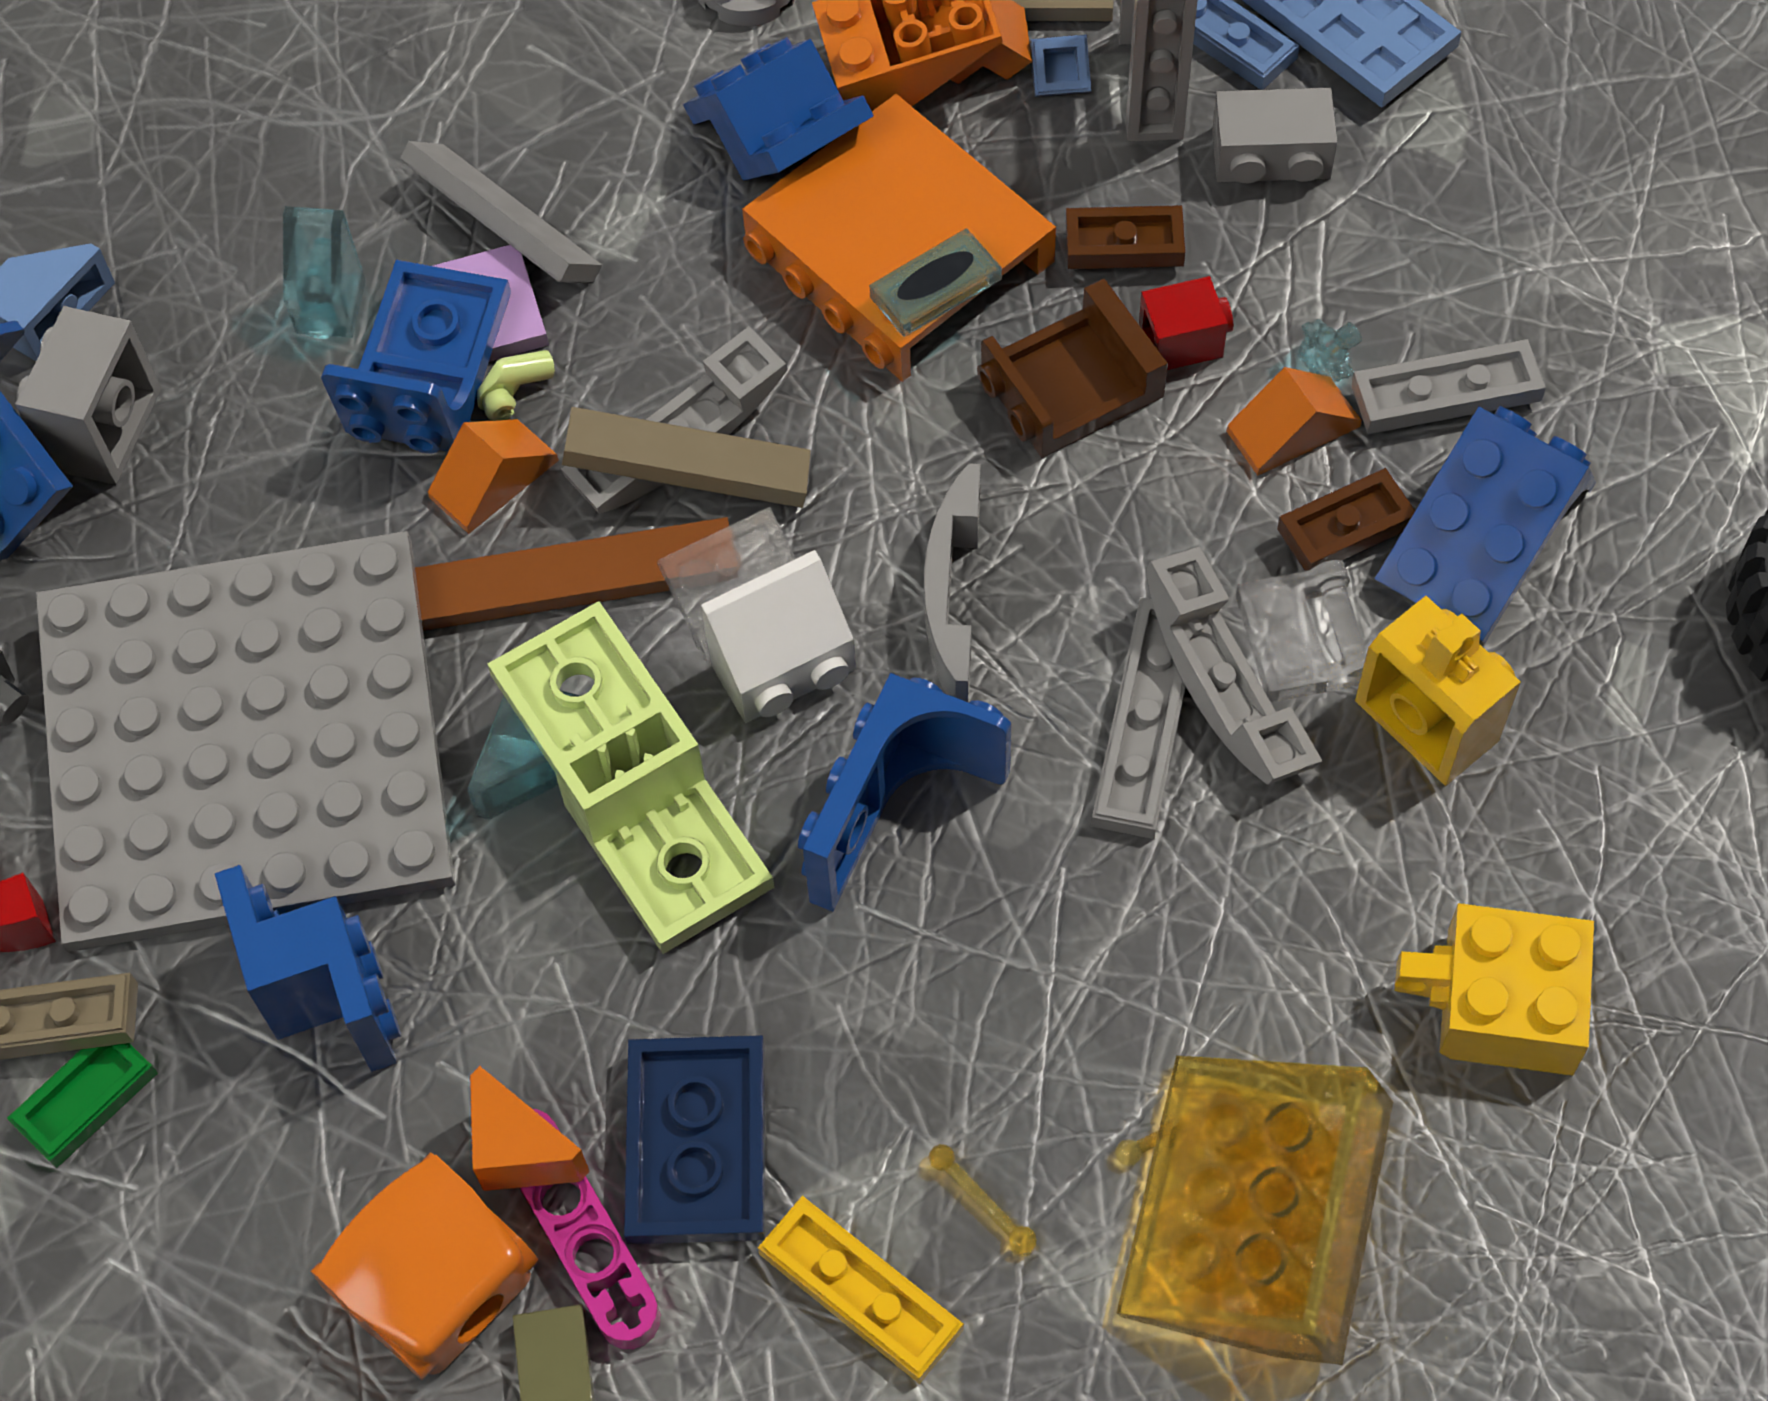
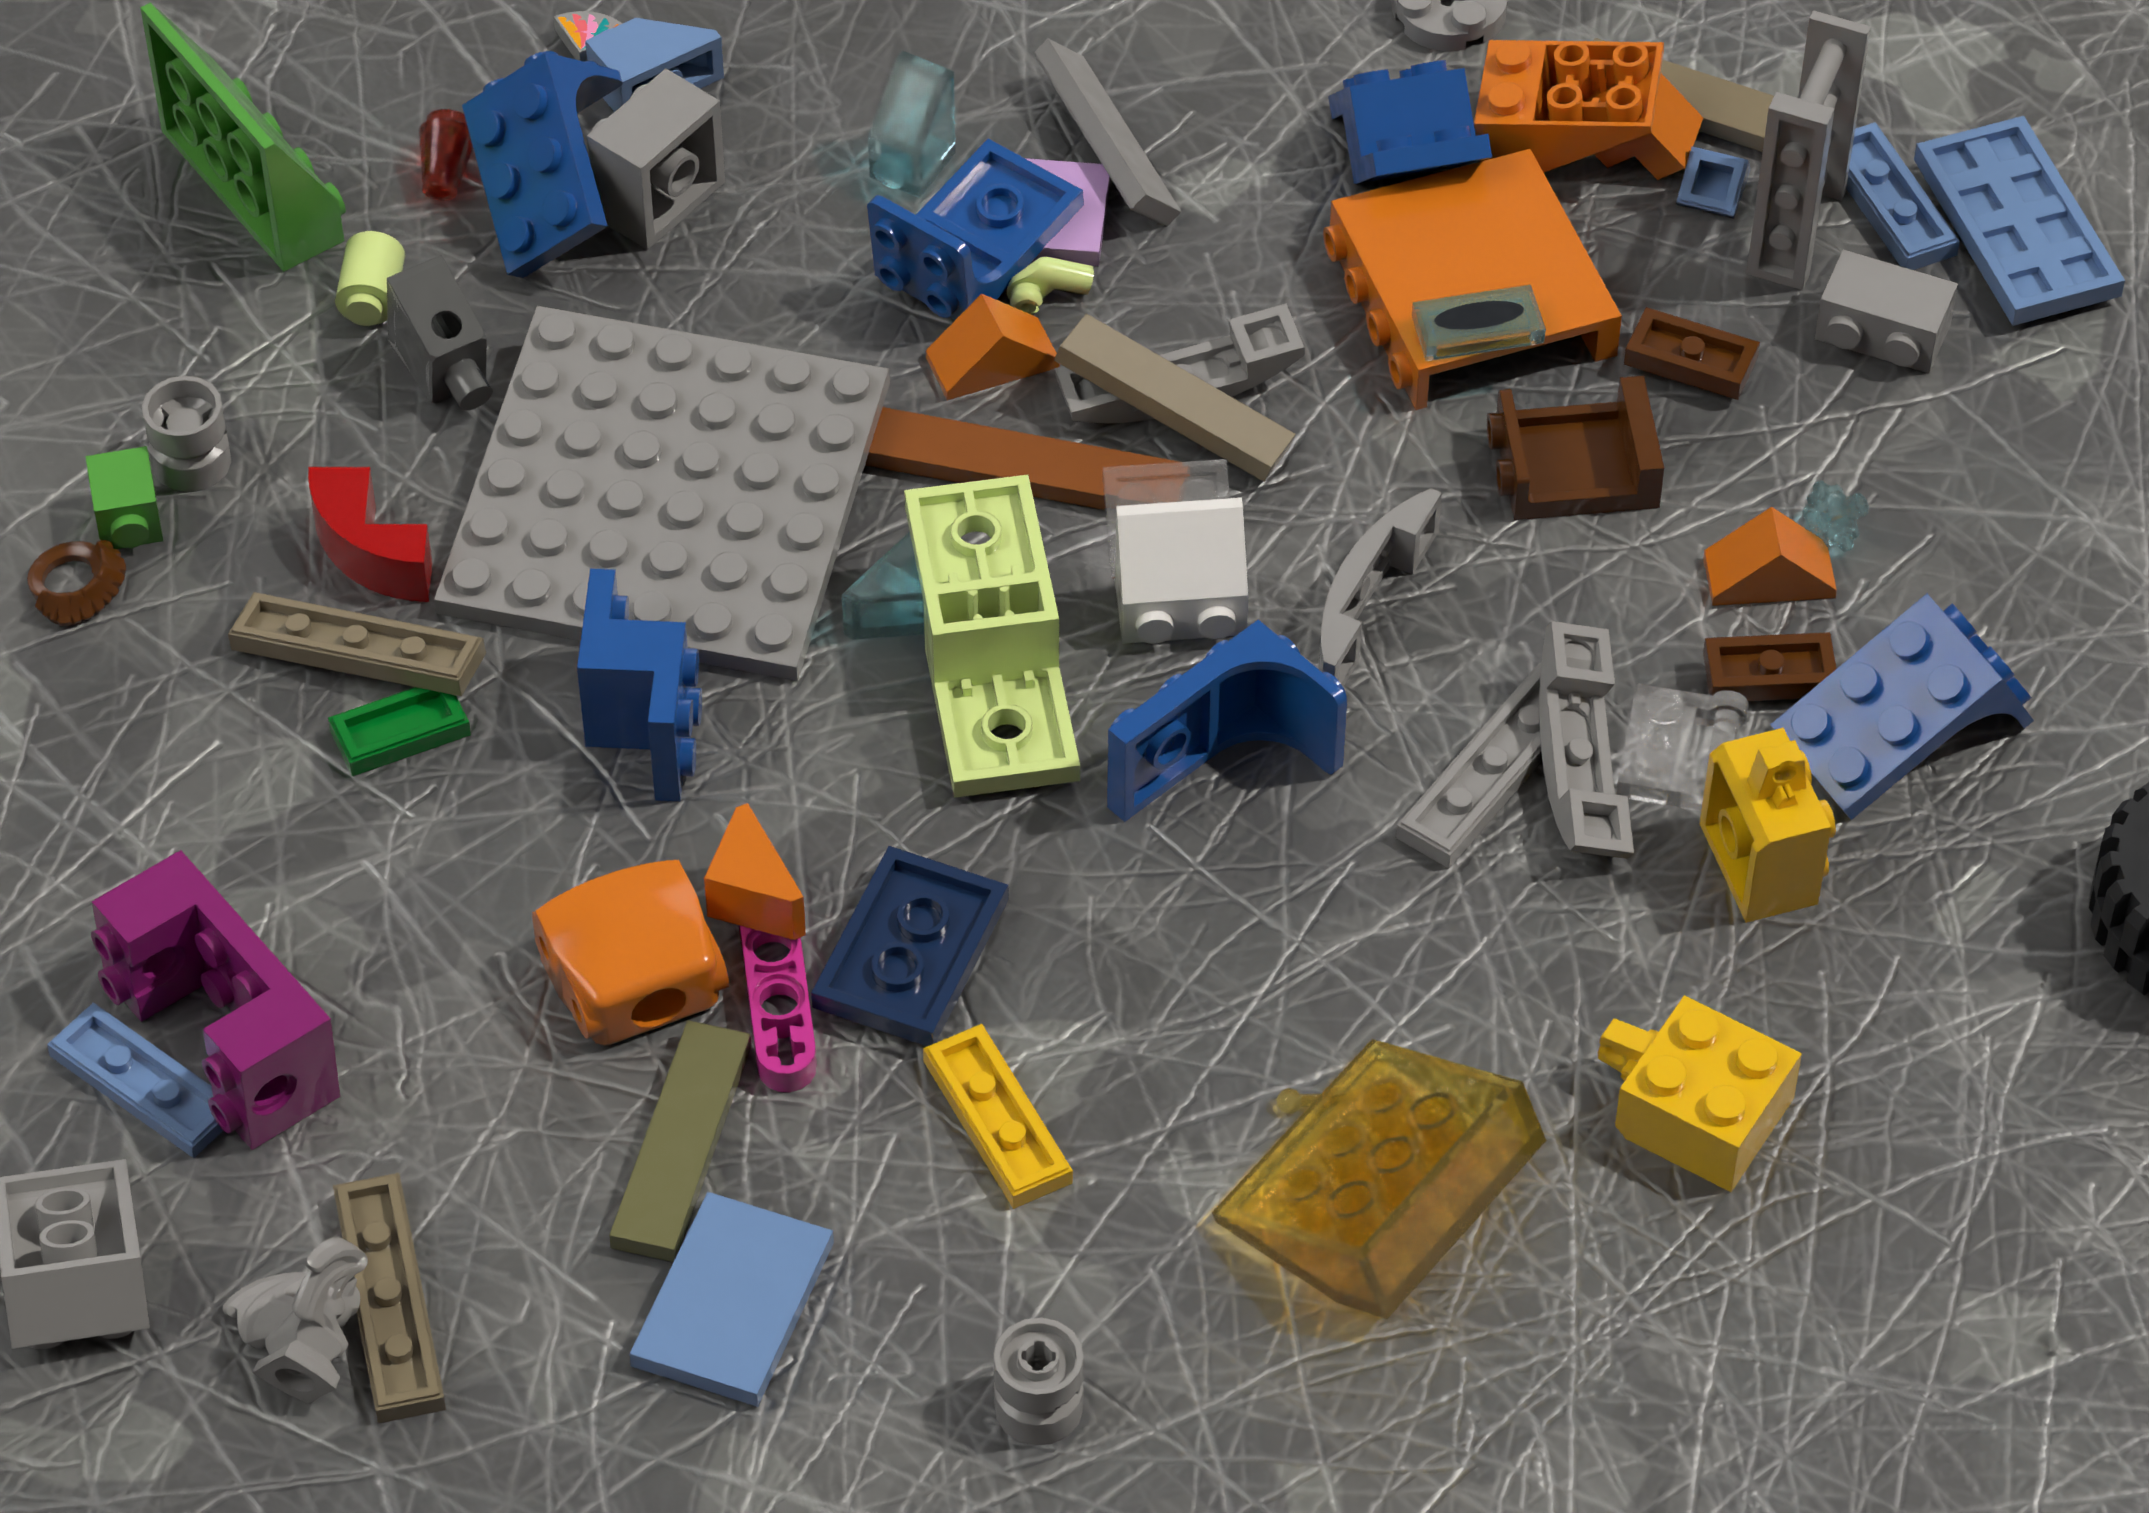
camera: 20 degrees right, 10 degrees down
clear yellow hinge [928,1144,1037,1257] -> none
red brick [1139,276,1234,370] -> none
light grey plate [1351,339,1546,434] -> none

